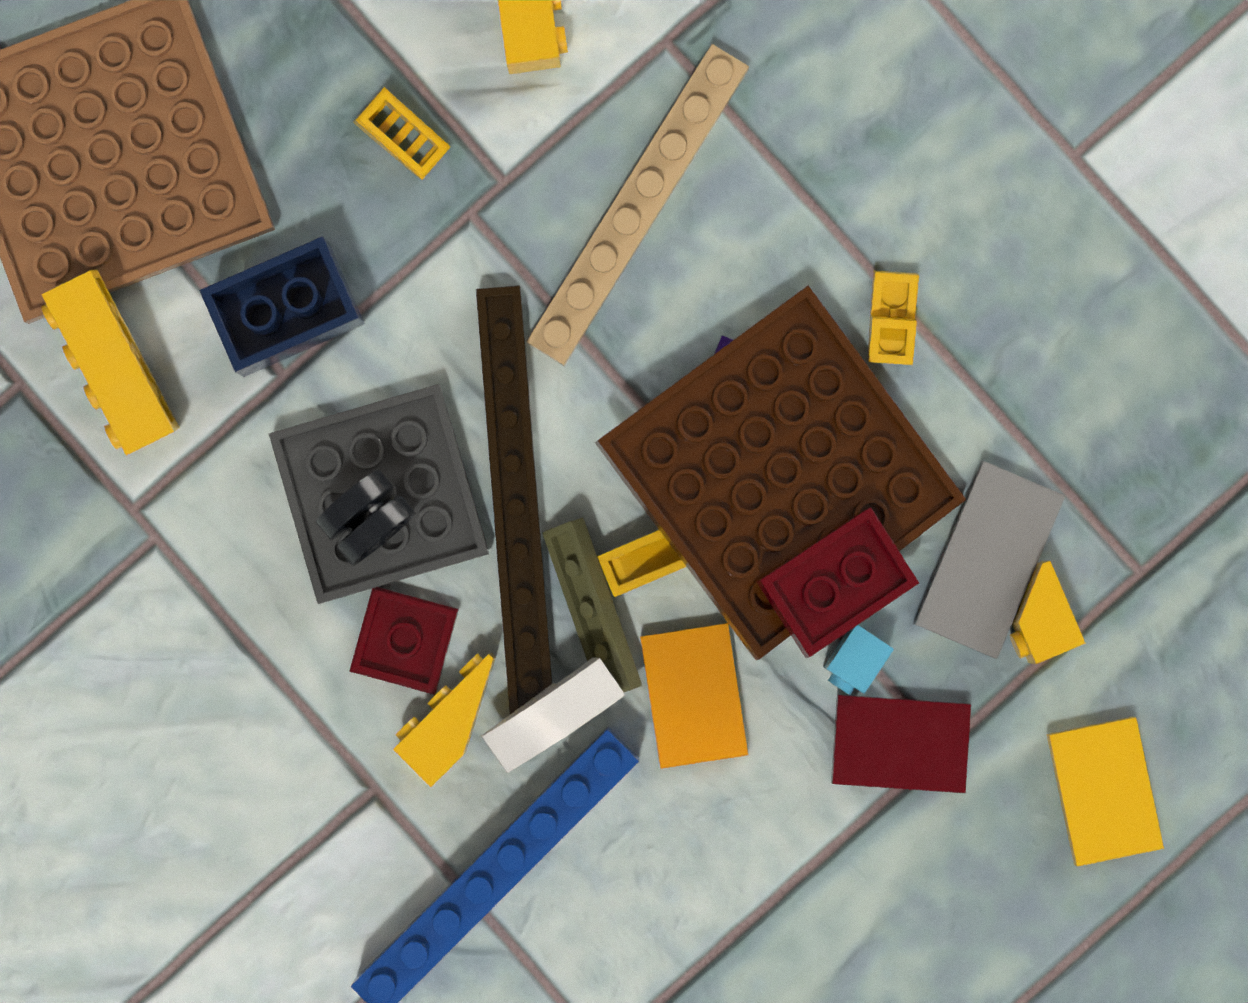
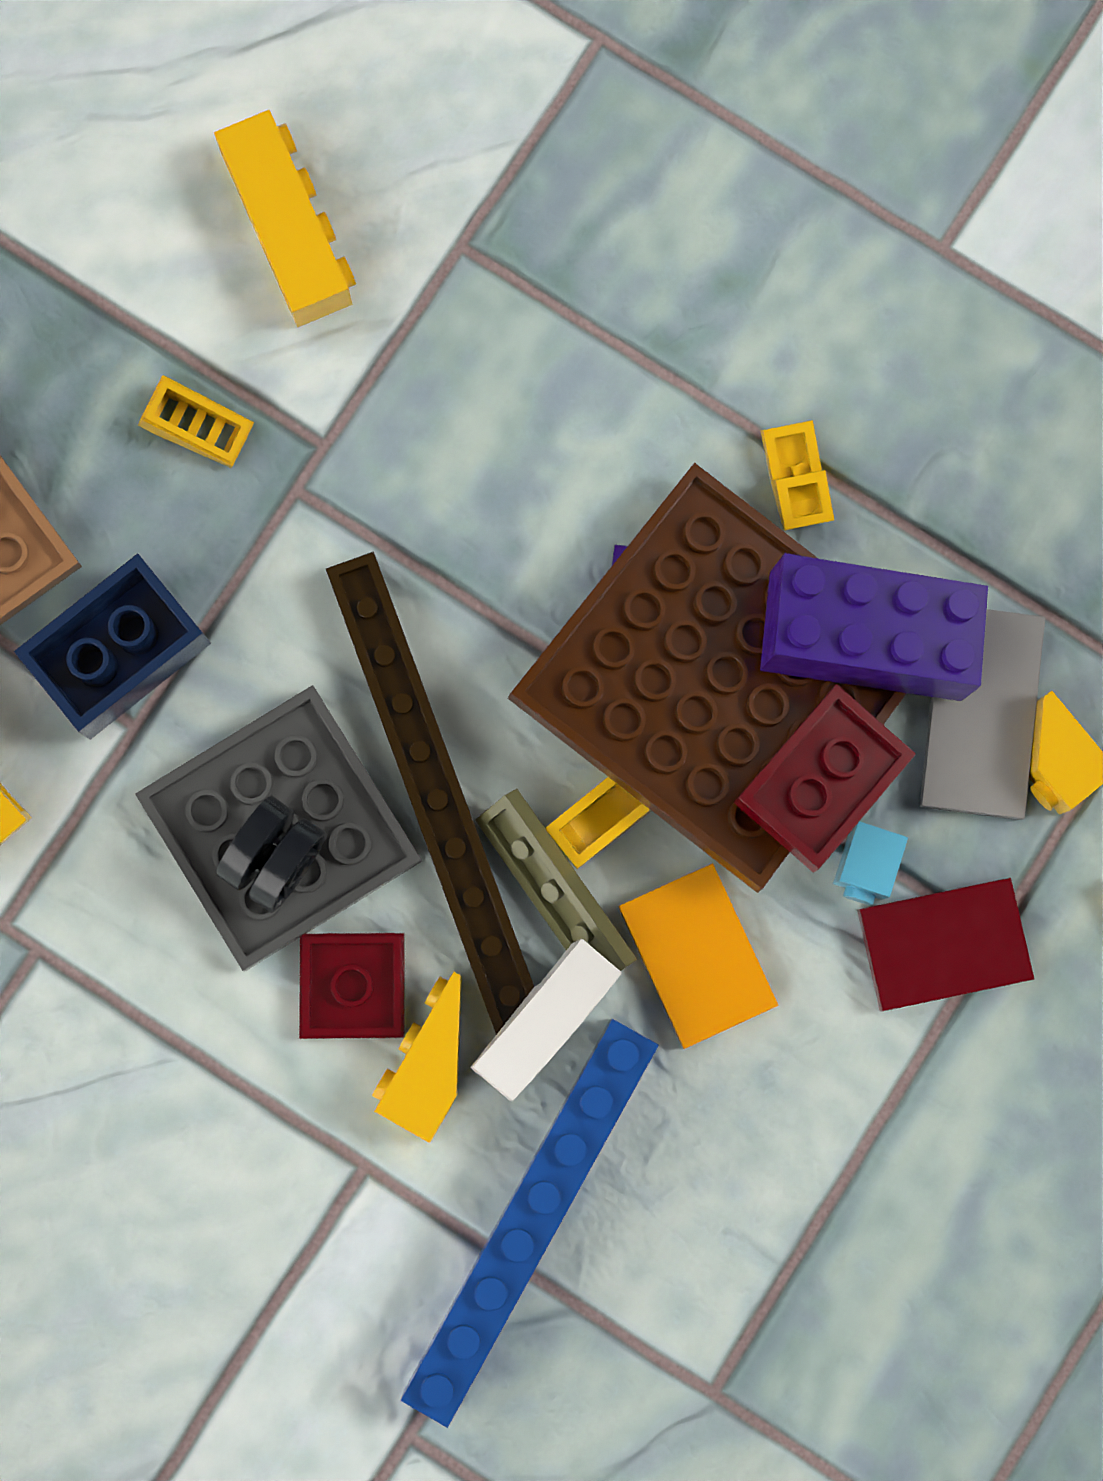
camera: 25 degrees left, 5 degrees down
tan plate [526,44,749,366] -> none
none -> dark purple brick [760,553,988,701]

